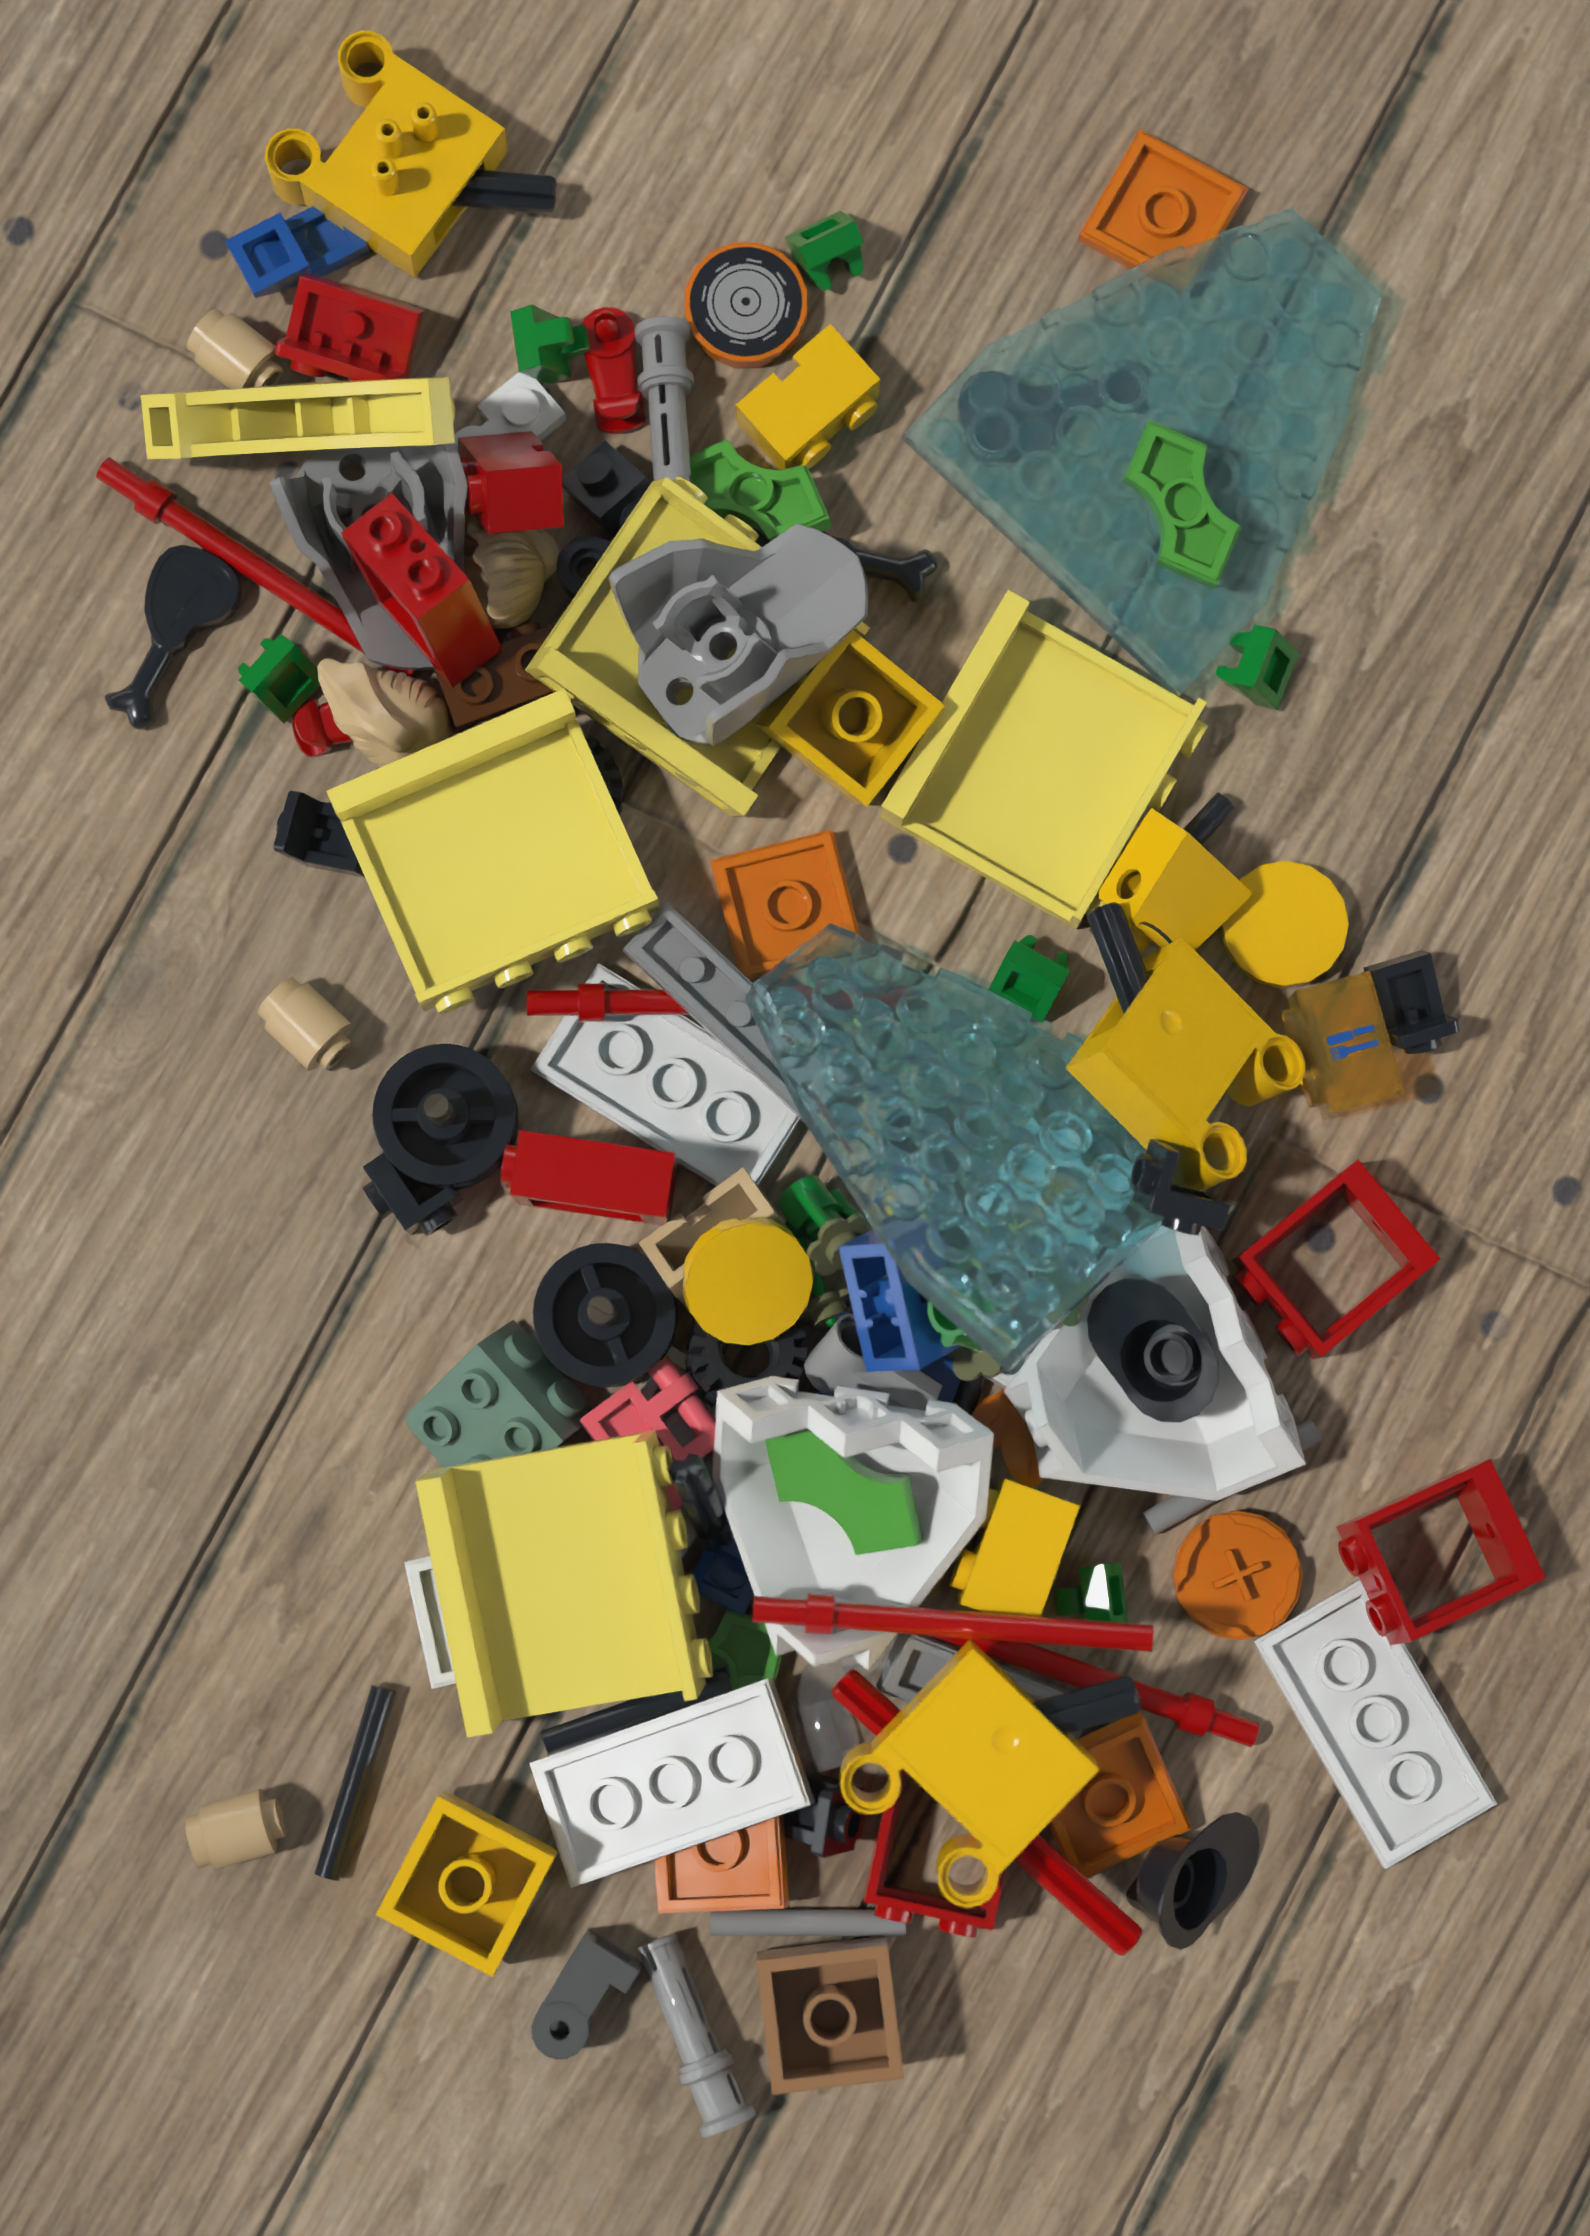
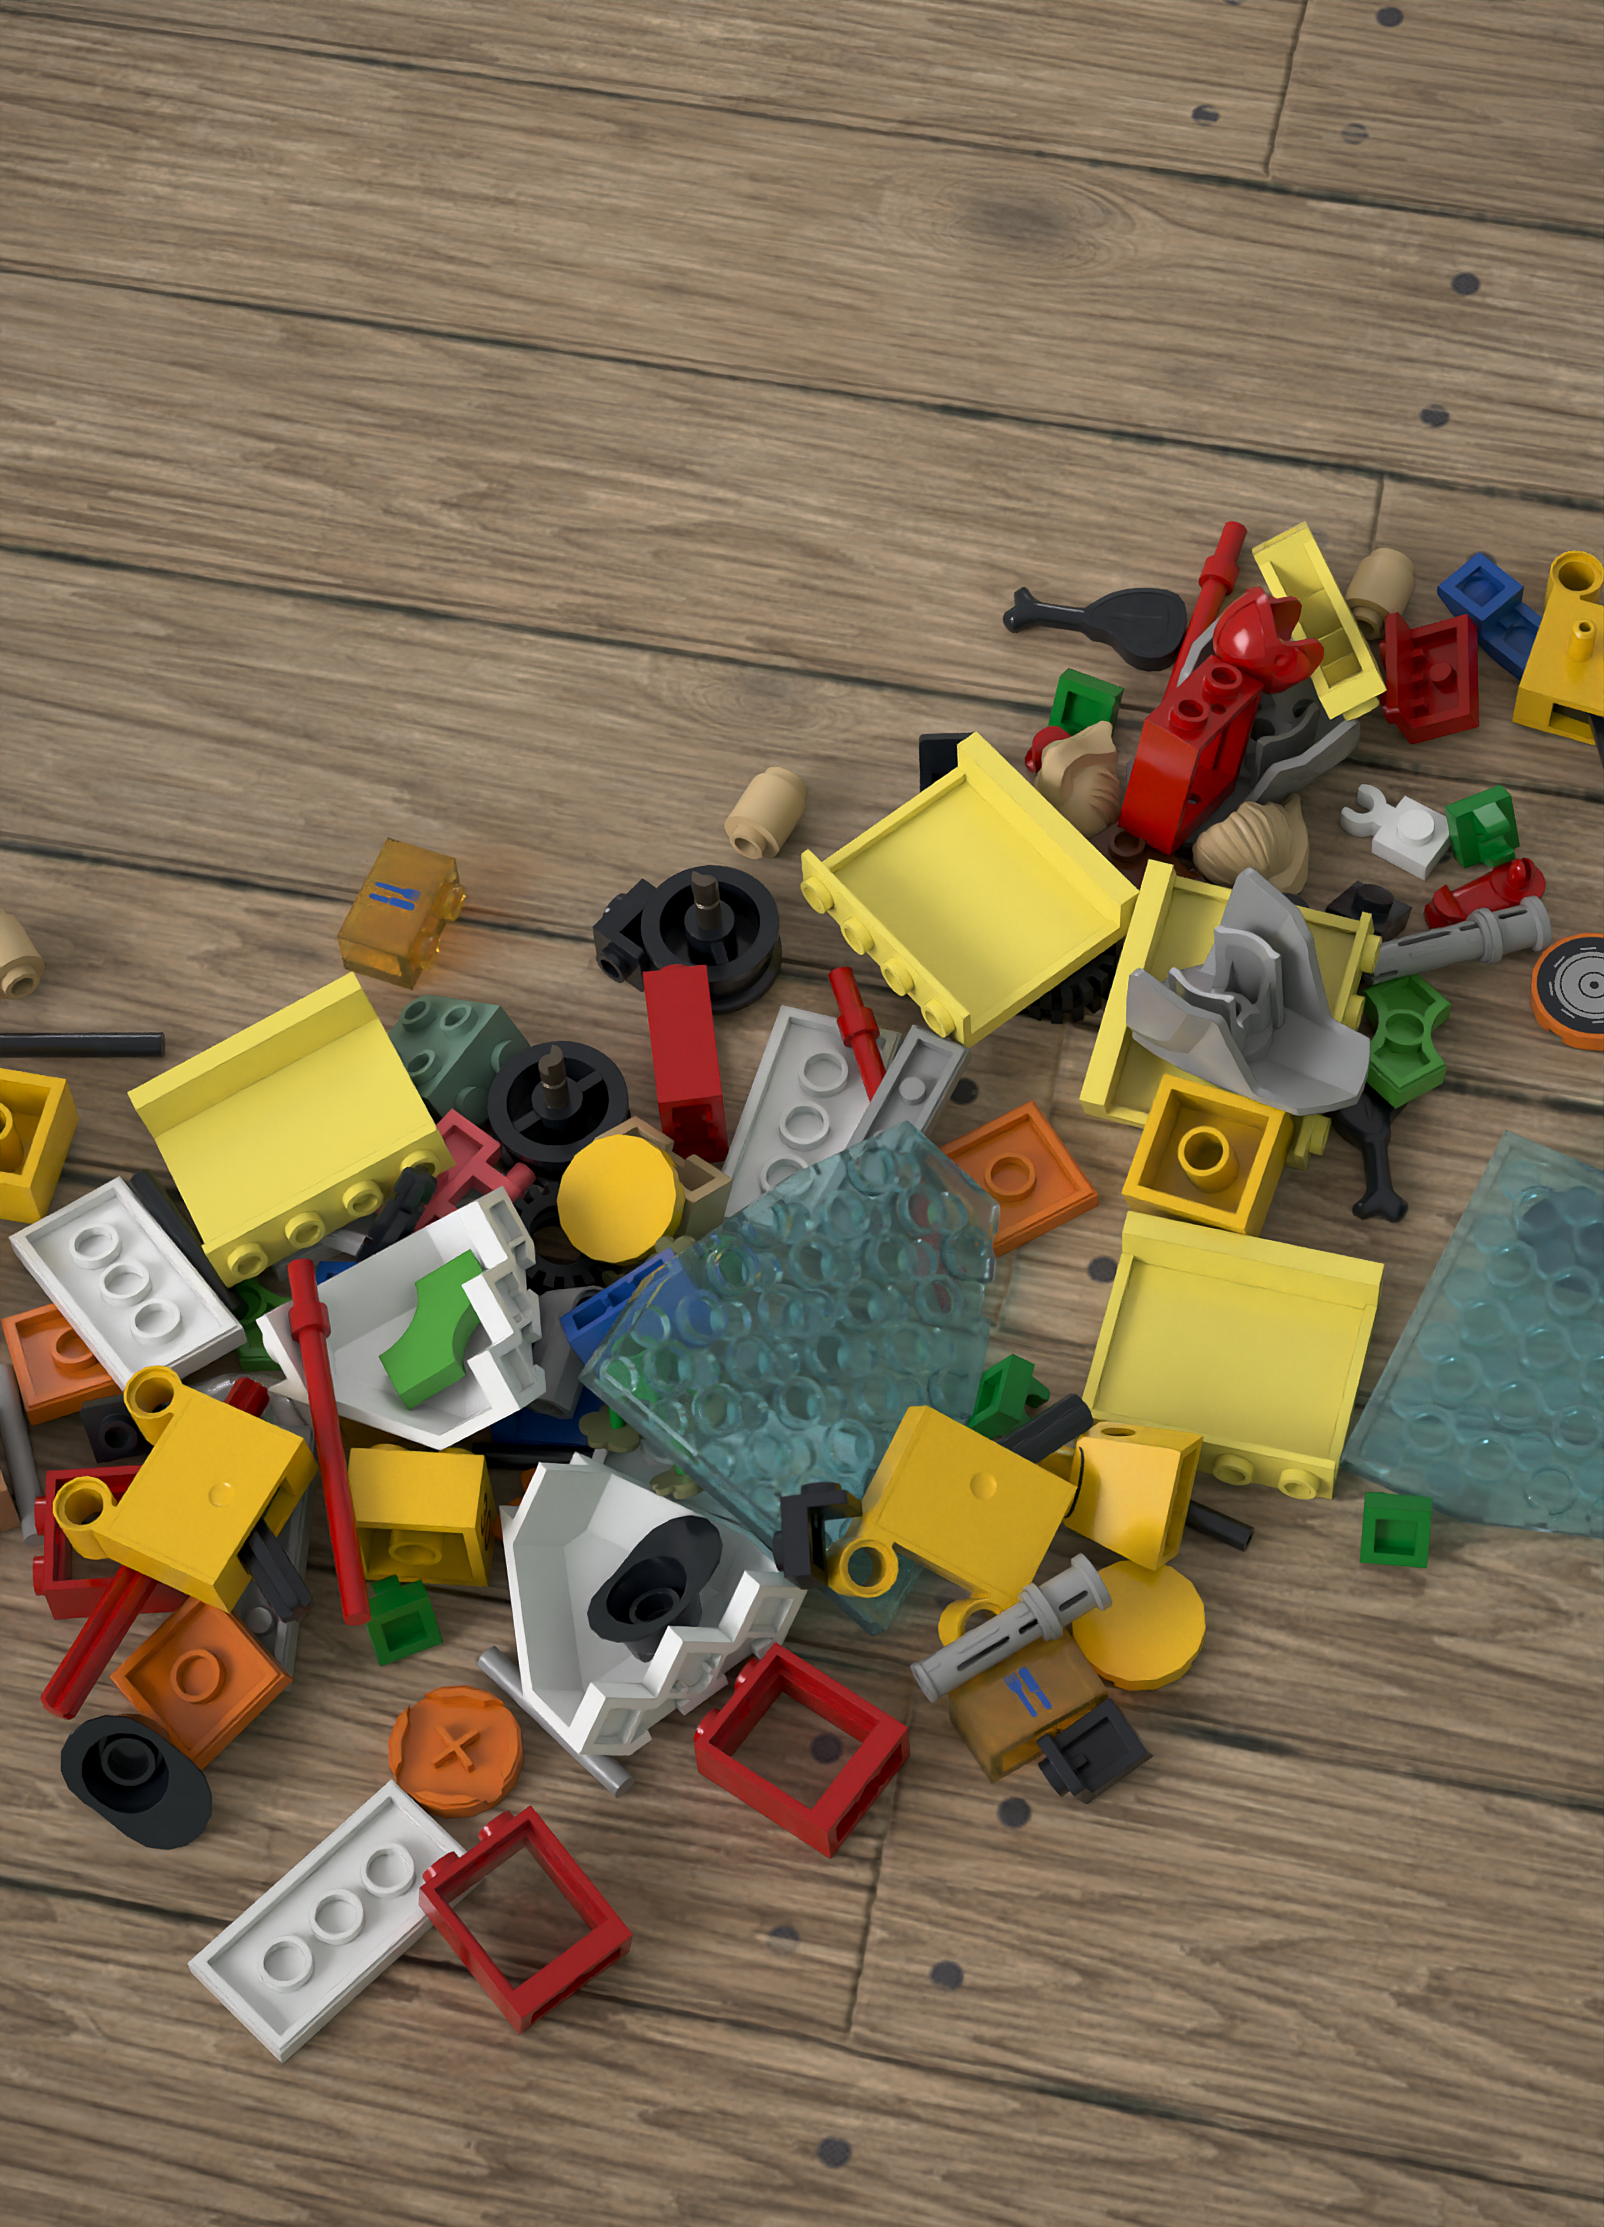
camera: 80 degrees right, 25 degrees down
red brick [458,431,564,534] -> none
yellow brick [735,324,880,470] -> none
red bar [917,1605,1259,1747] -> none
bright green tile [1122,420,1241,589] -> none
none -> clear yellow brick [337,837,466,990]
none -> light grey pin [910,1553,1112,1703]
none -> red cap [1213,586,1324,695]

